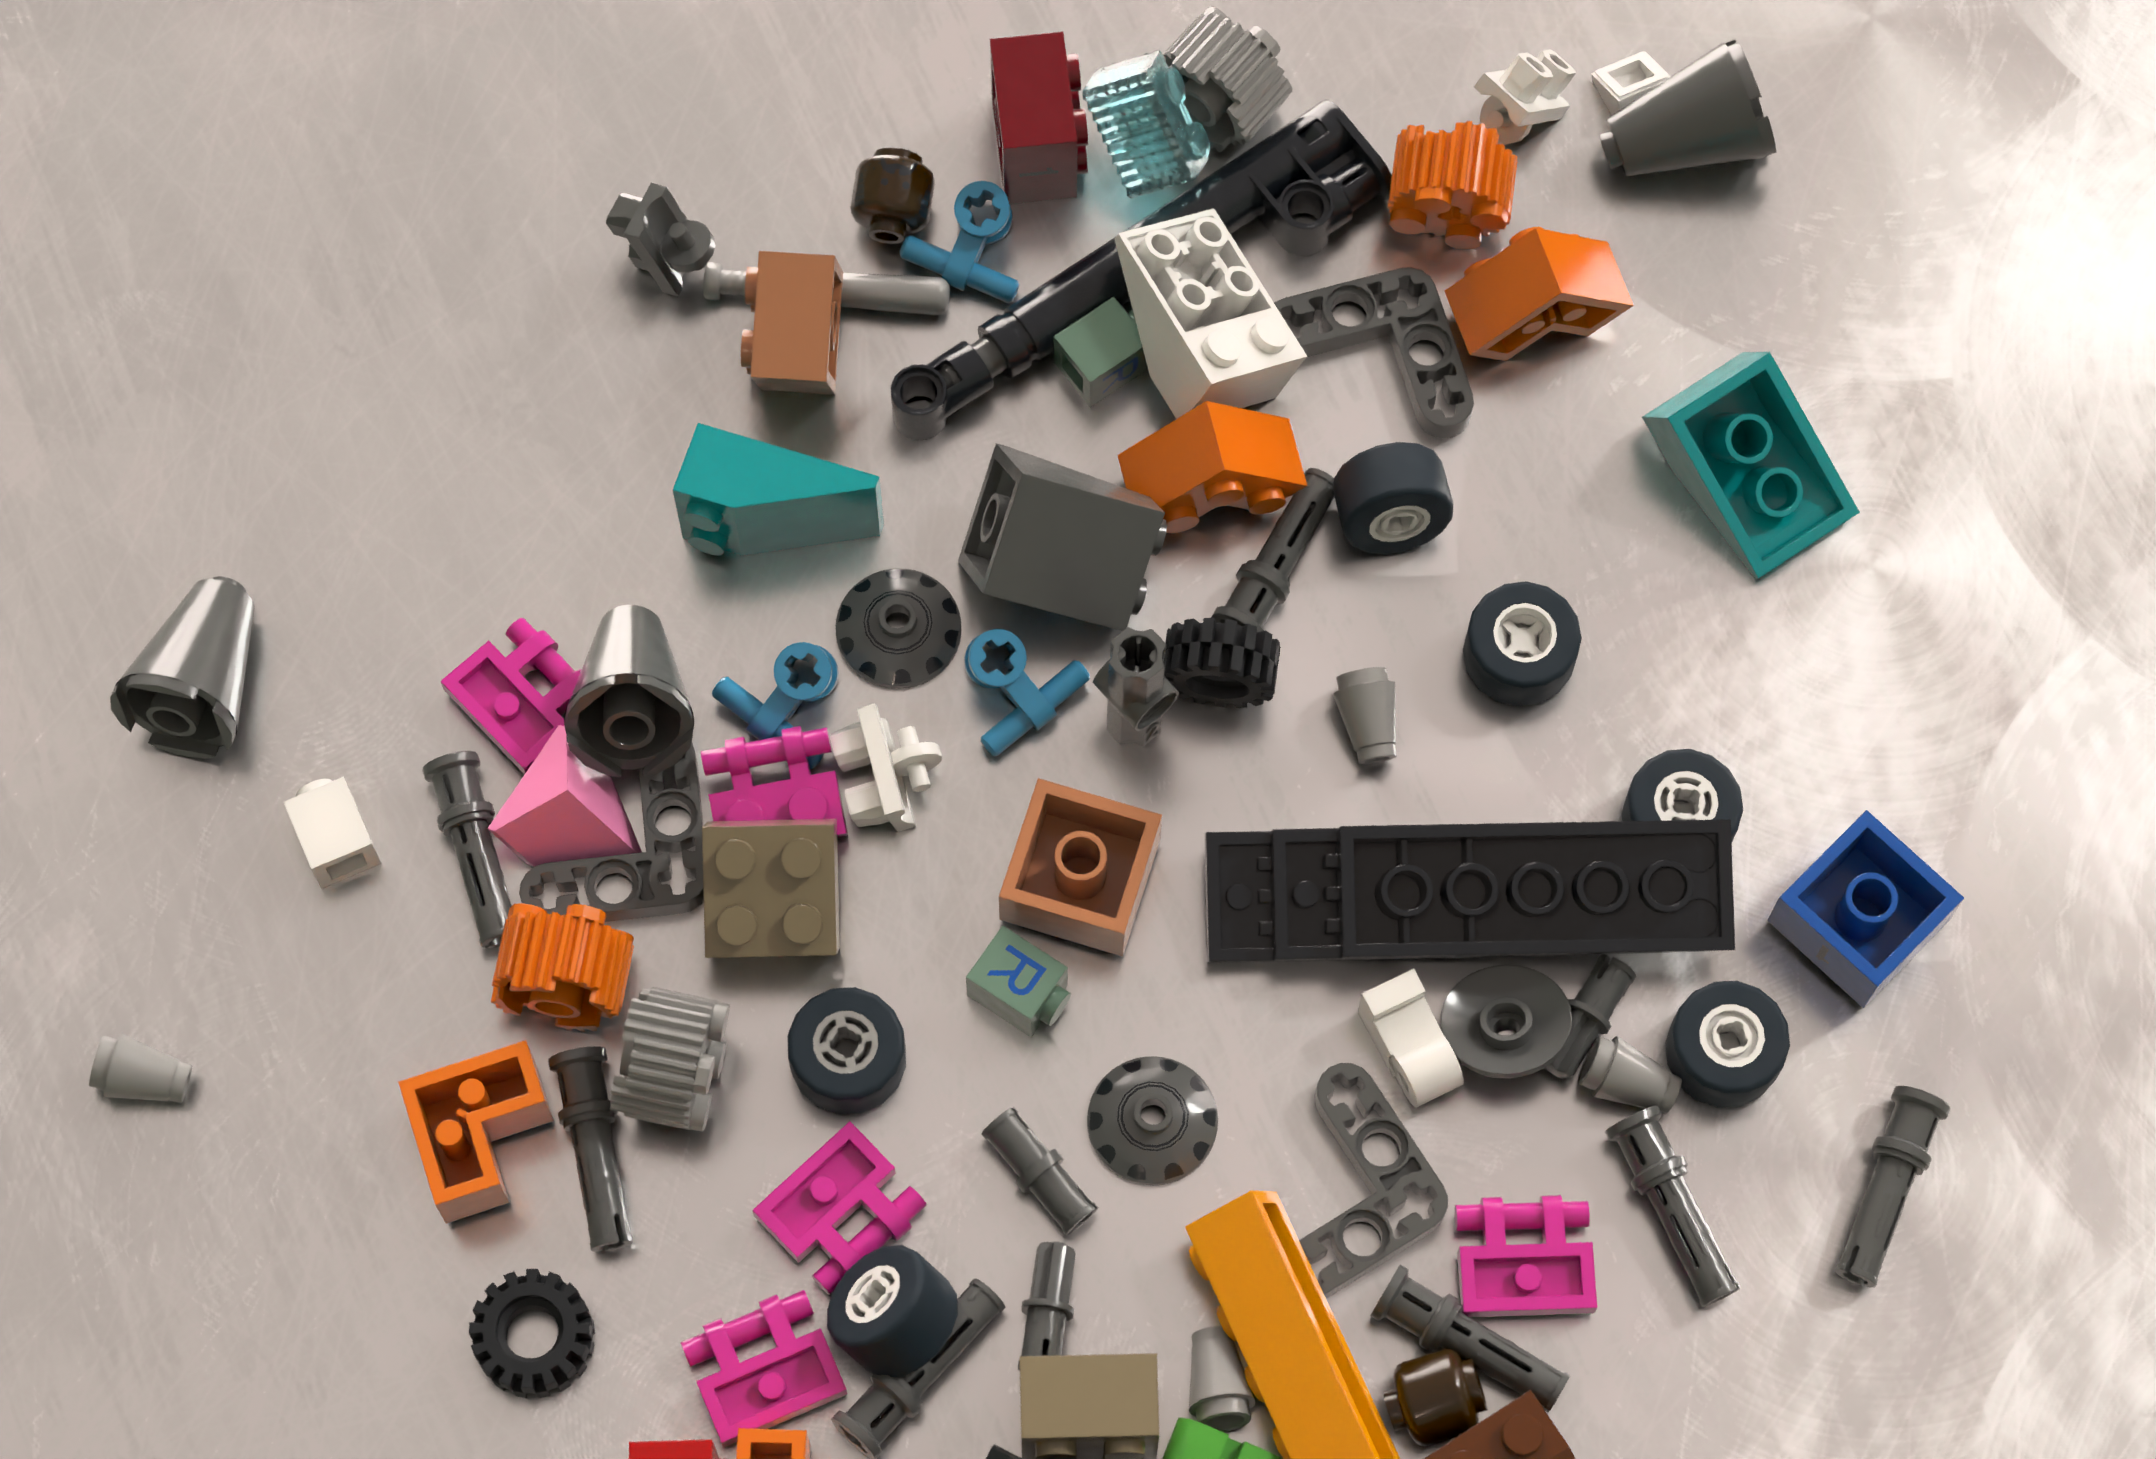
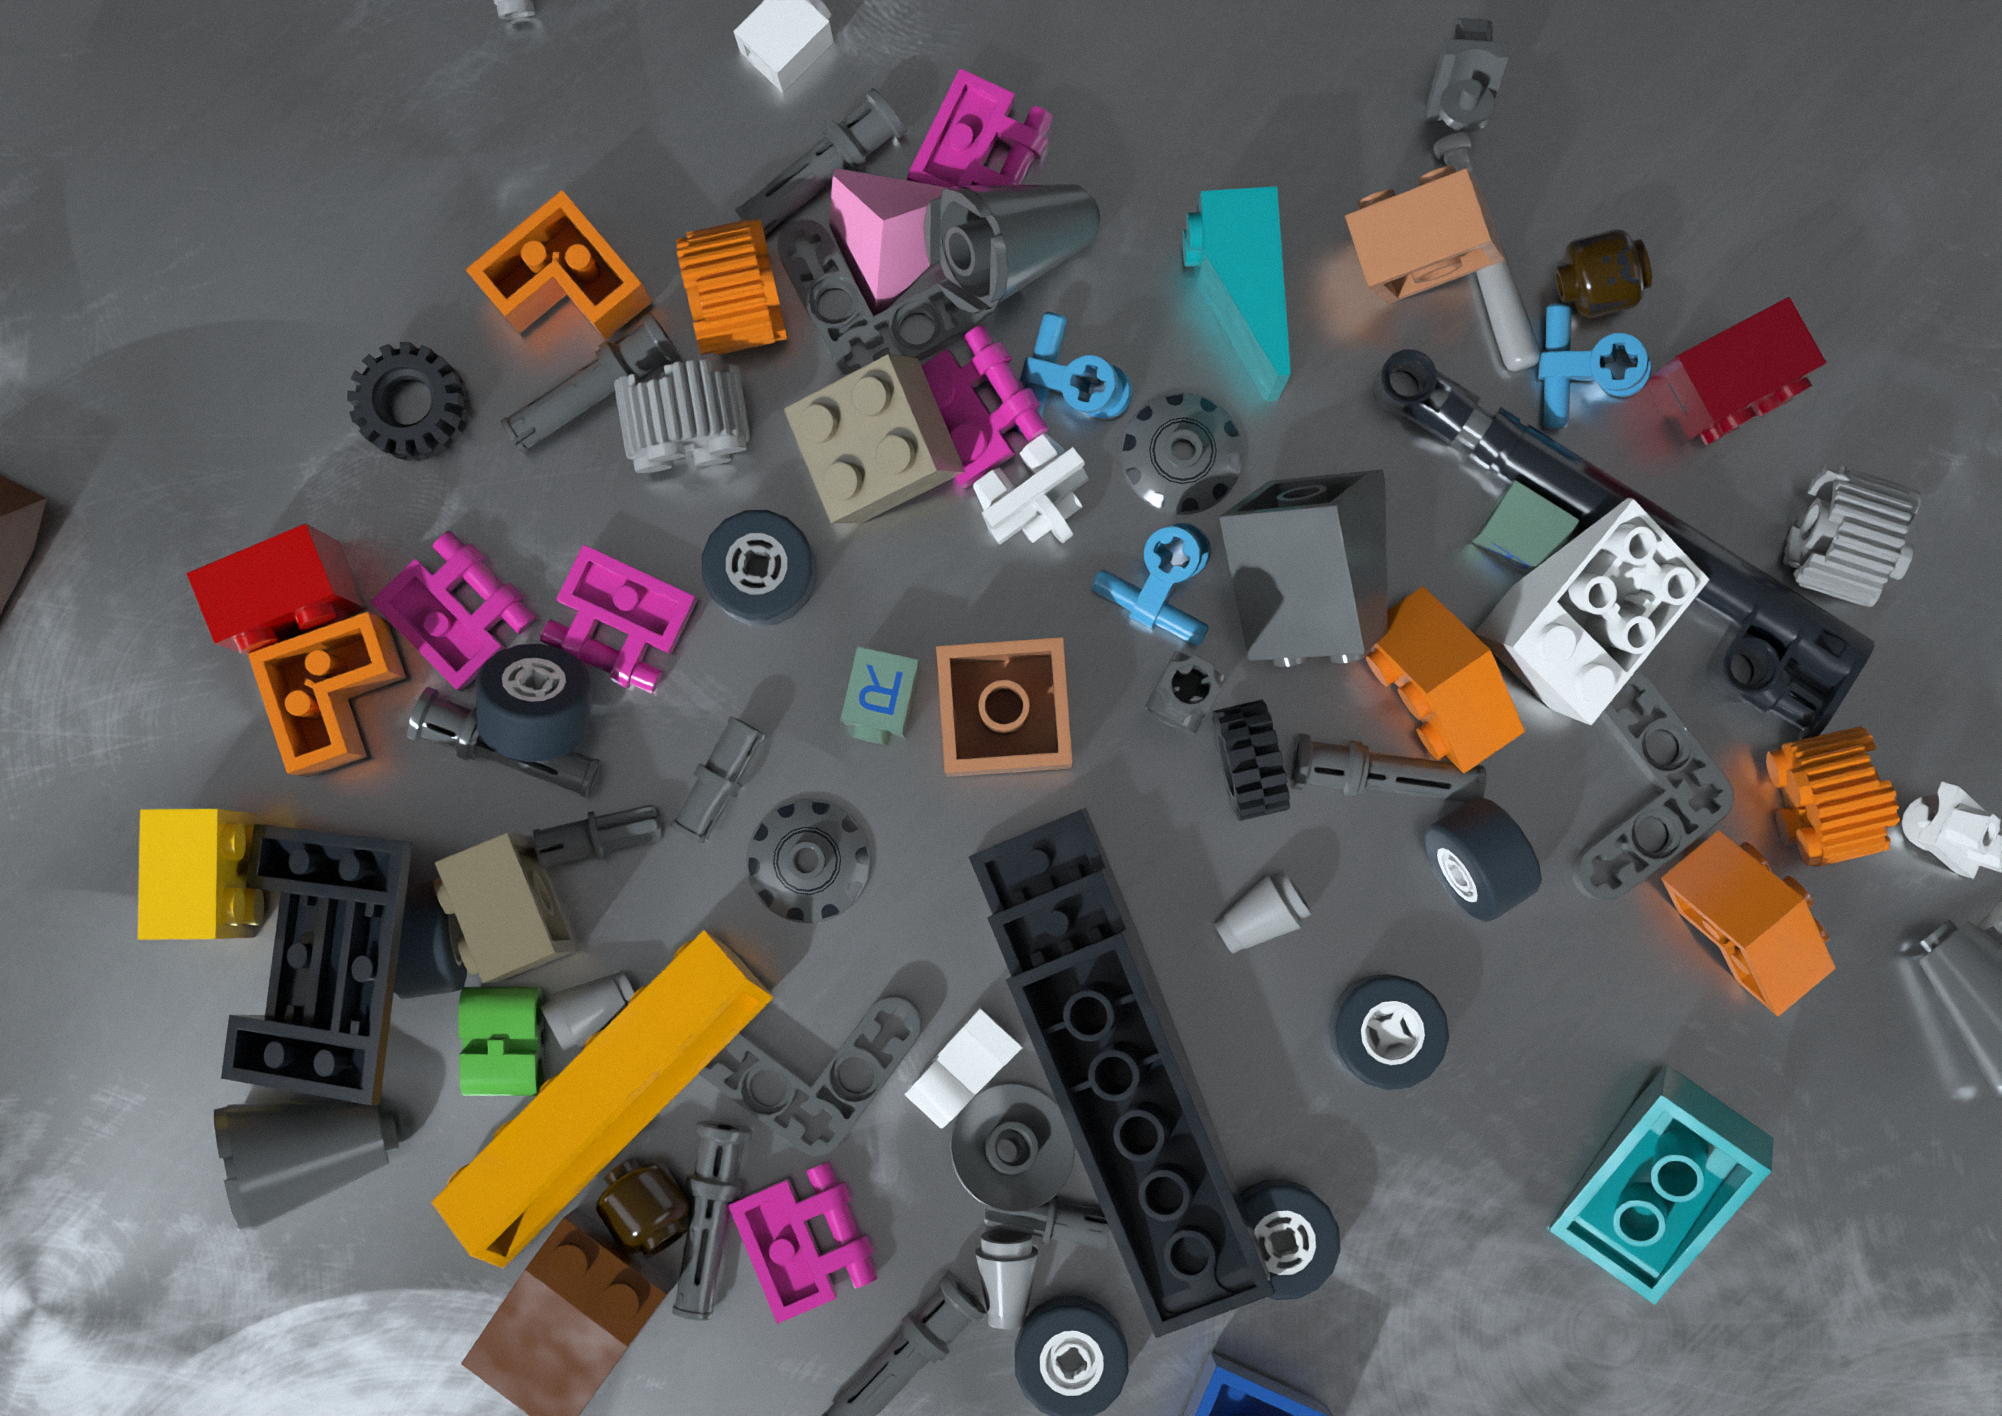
camera: 75 degrees right, 15 degrees up
clear light blue brick [1082,50,1210,198] -> none

